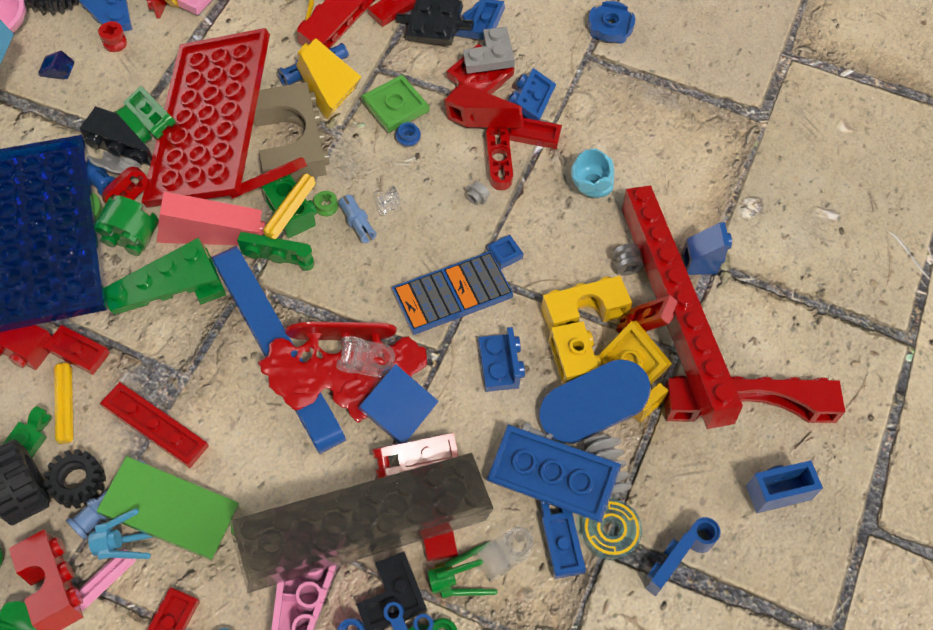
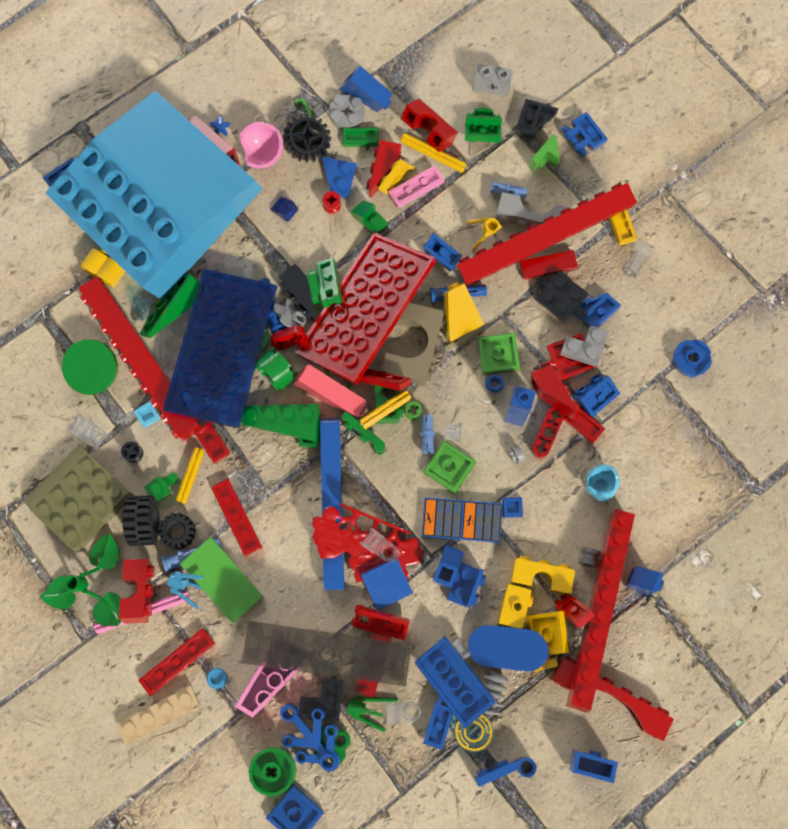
camera: 30 degrees right, 15 degrees up
none -> green slope [350,201,388,234]
none -> blue slope [422,233,462,271]
none -> bright green tile [423,440,476,494]
none -> blue slope [432,545,464,589]
none -> blue slope [504,385,536,427]

